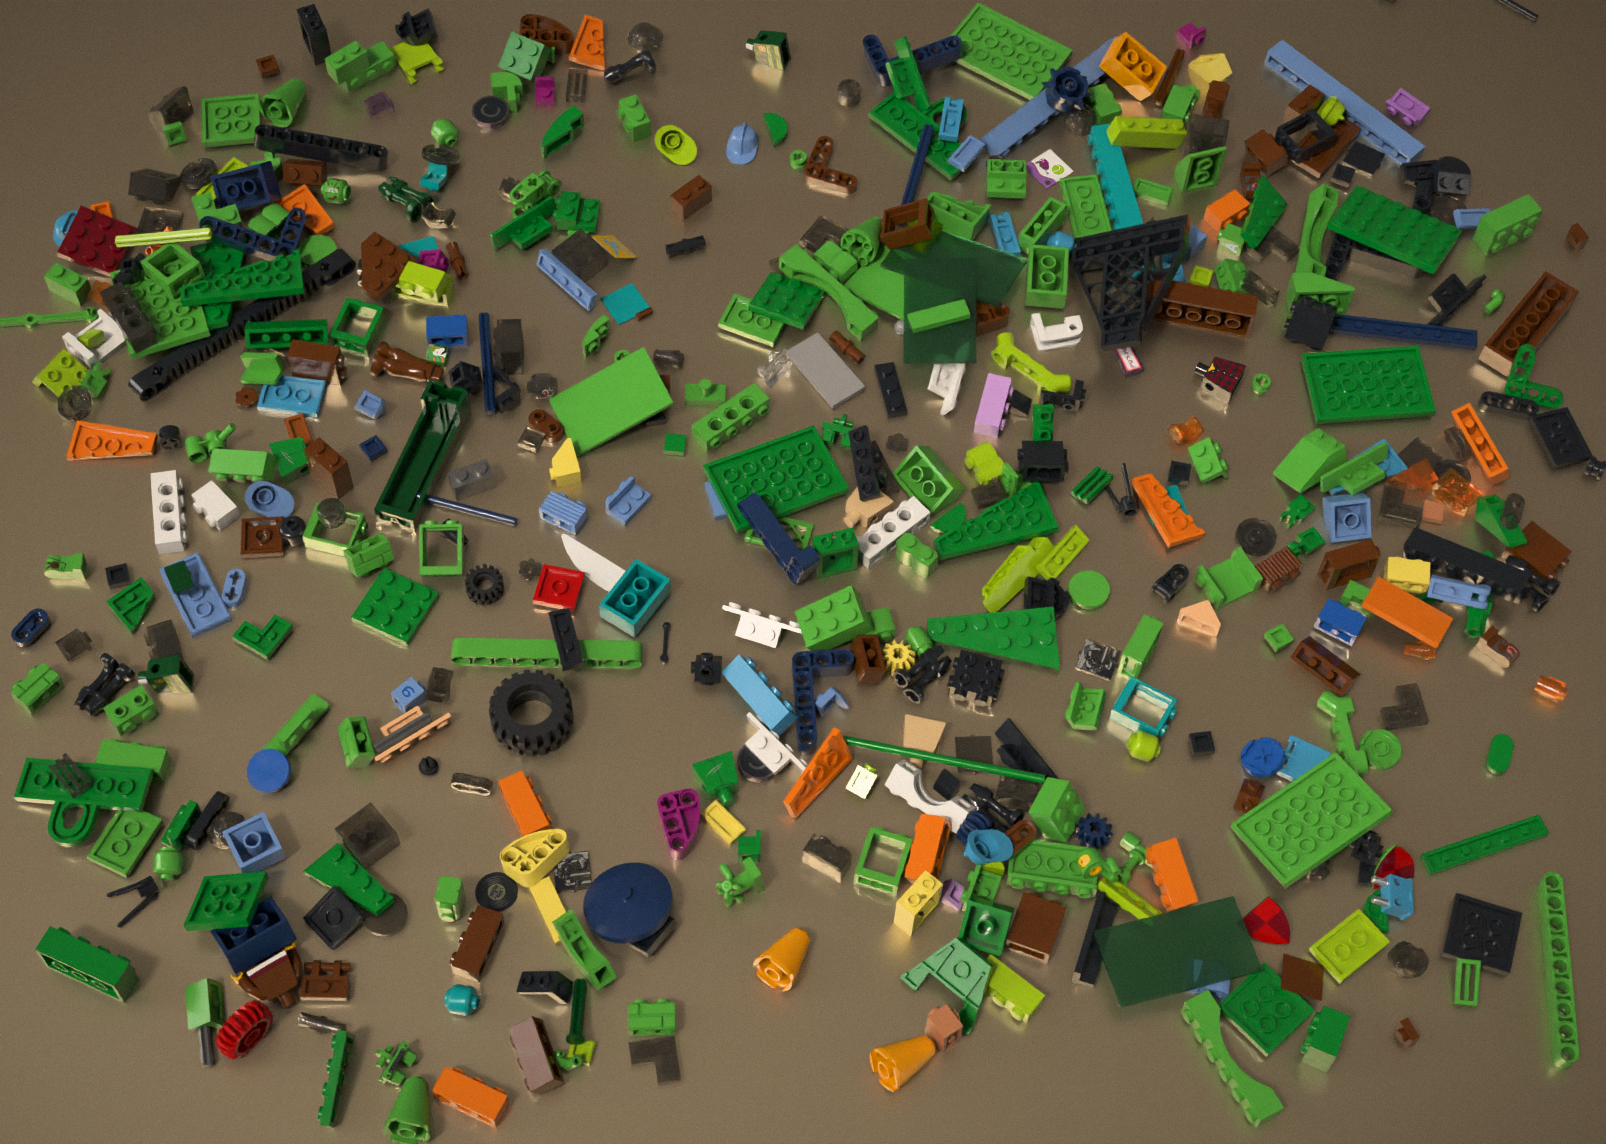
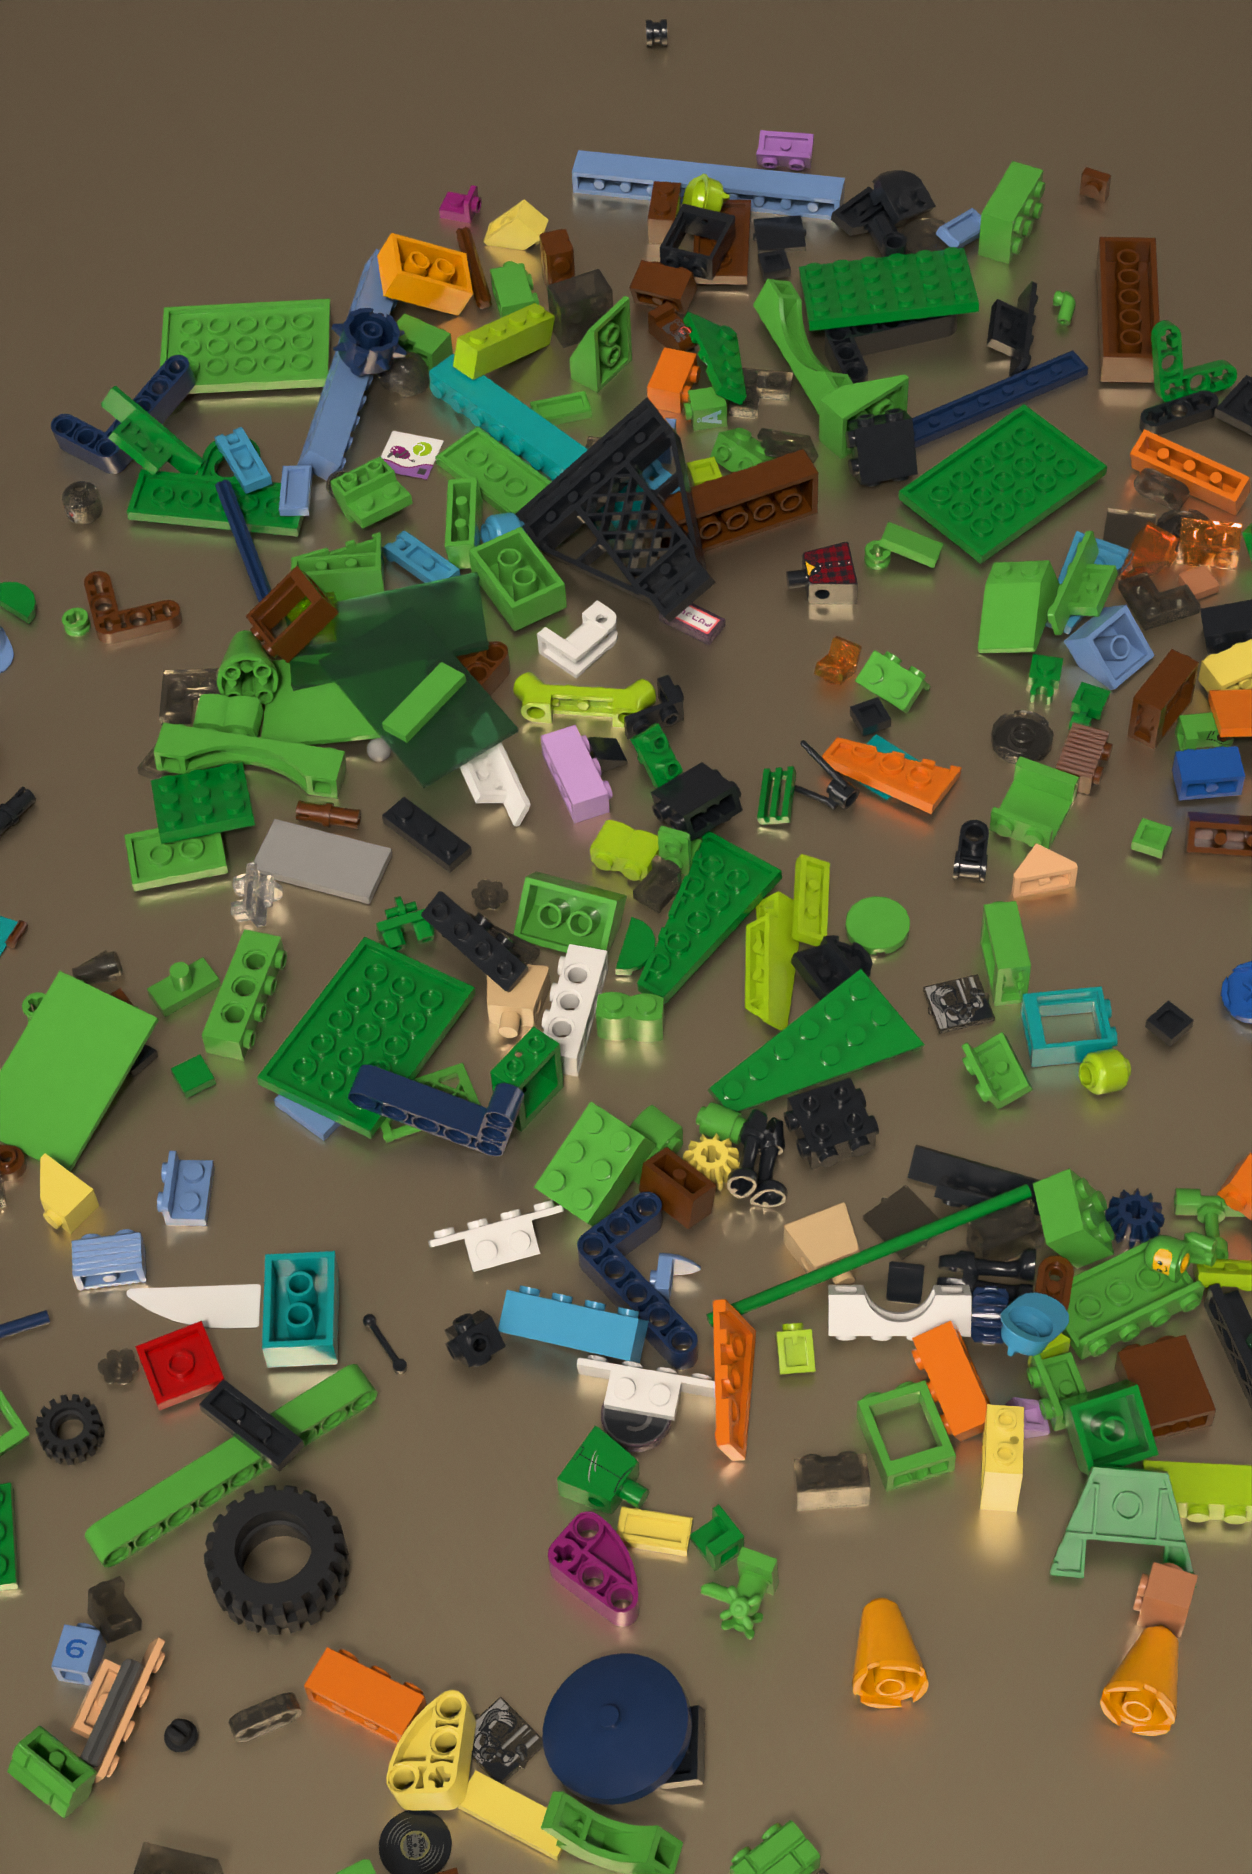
camera: 30 degrees left, 5 degrees down
none -> bright green tile [879,521,943,568]

